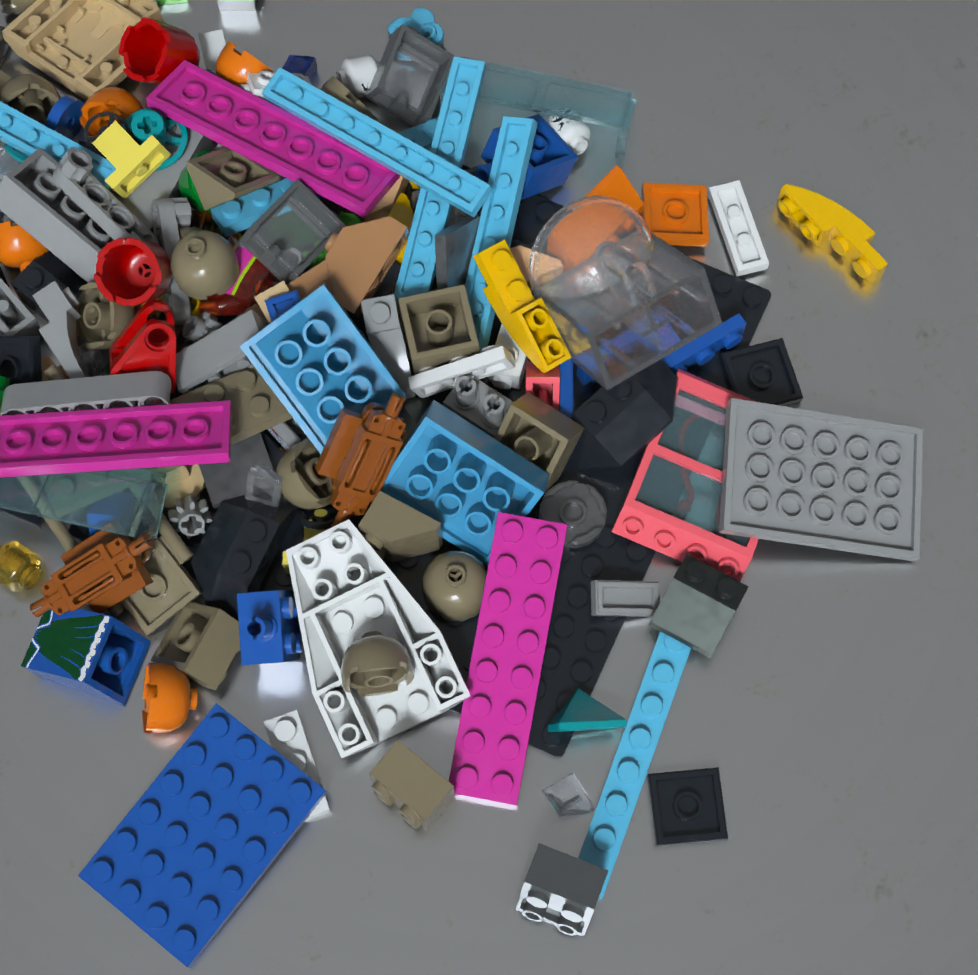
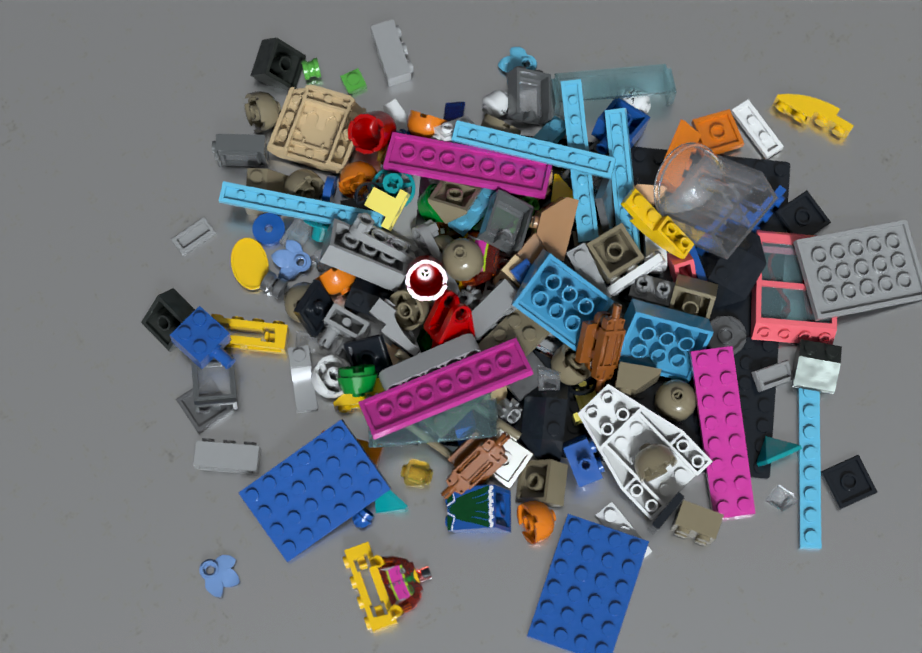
camera: 20 degrees left, 5 degrees up
dark grey slope [516,843,608,937] -> none
none -> black tile [647,492,685,534]

